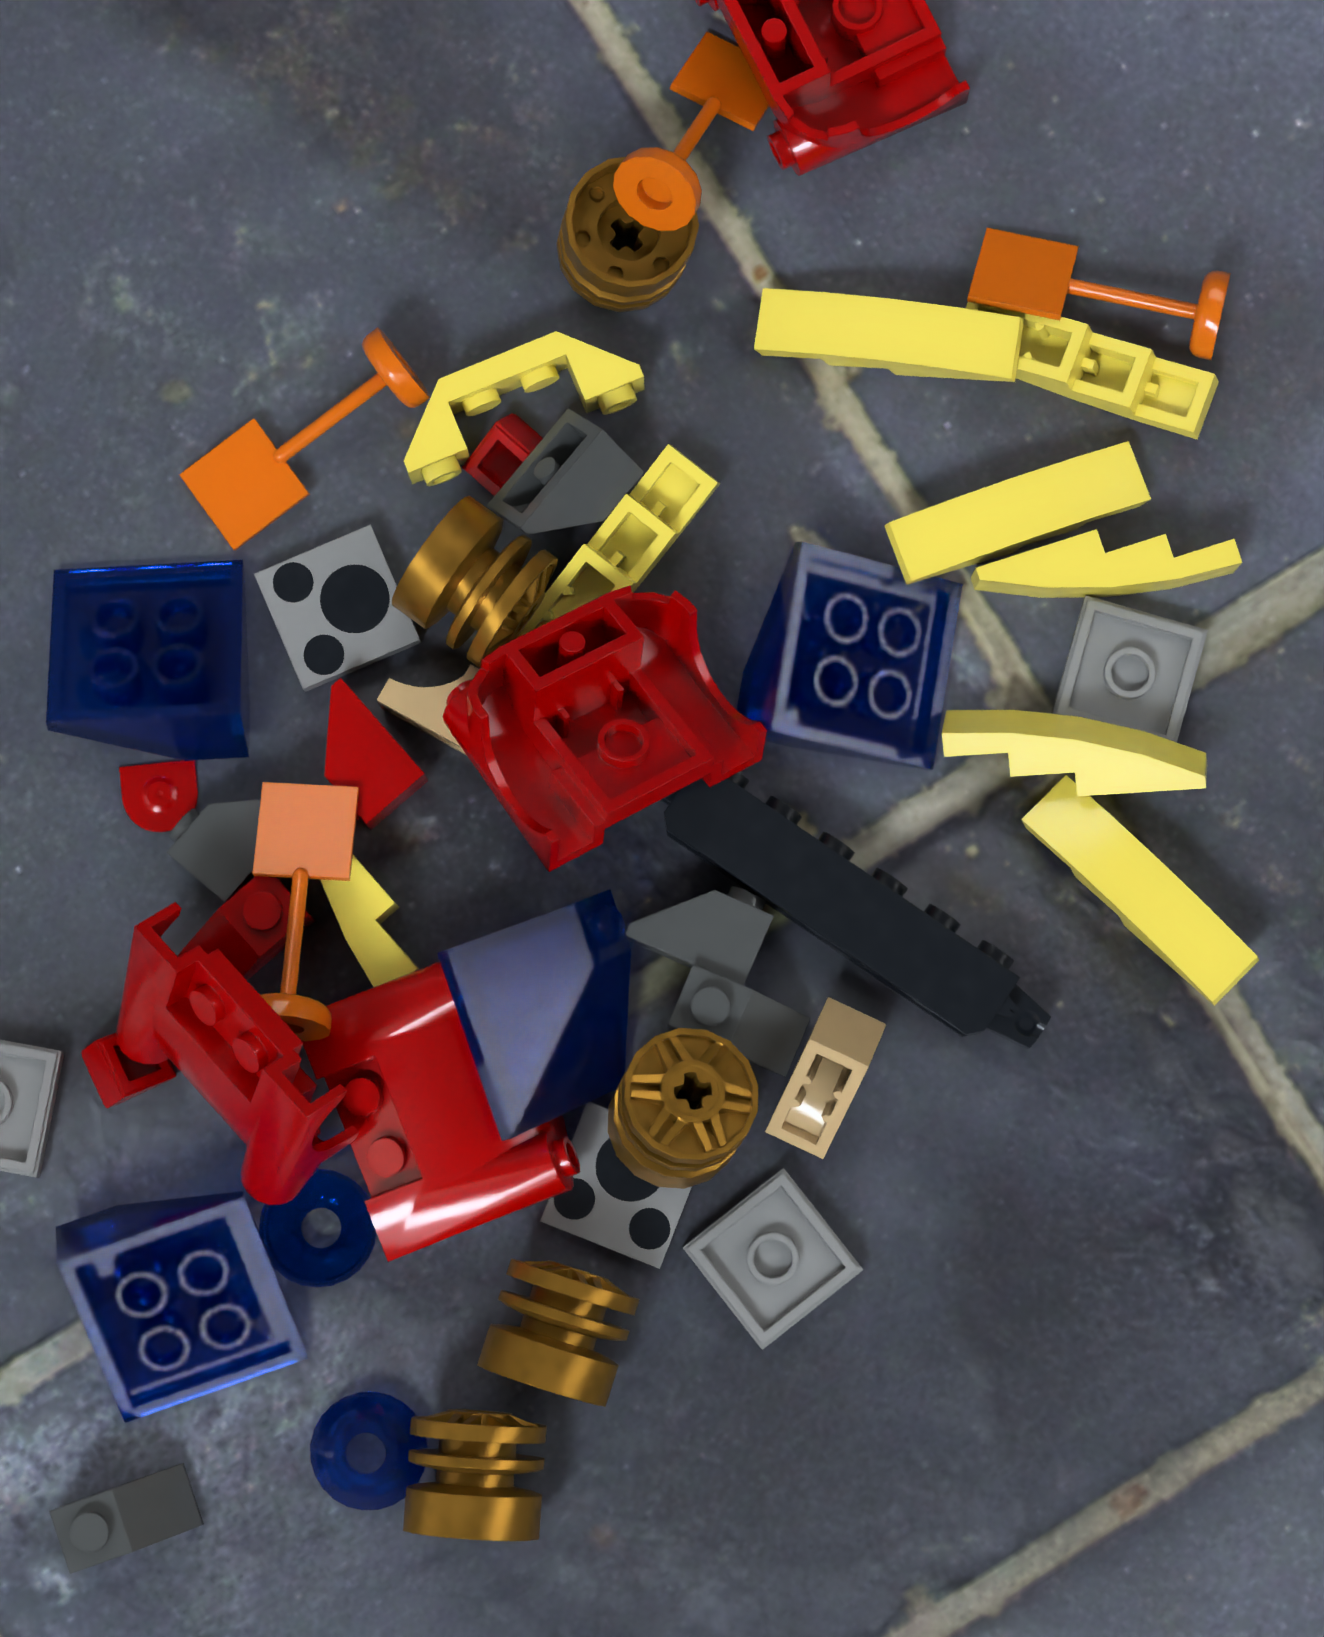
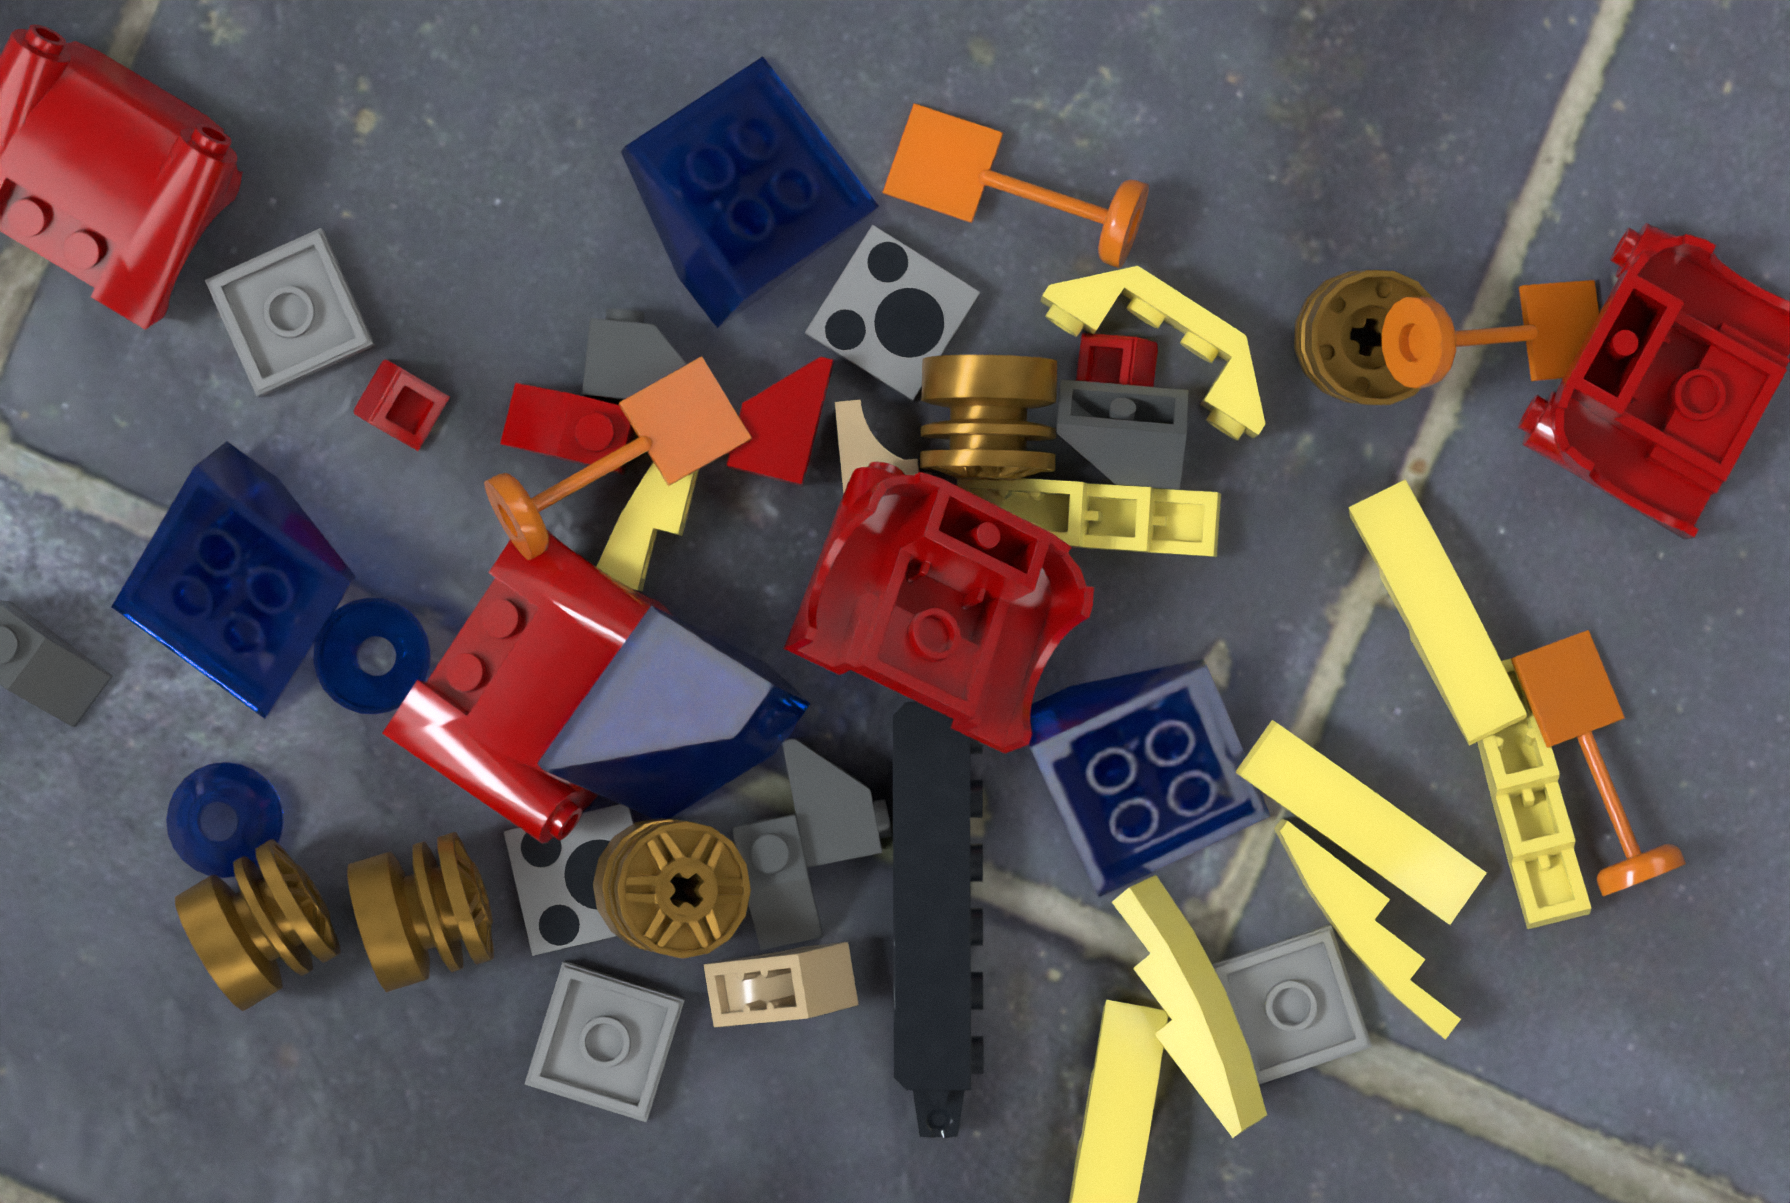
camera: 60 degrees right, 5 degrees up
red piece [116,902,359,1205] -> none
red piece [119,759,198,832] -> none

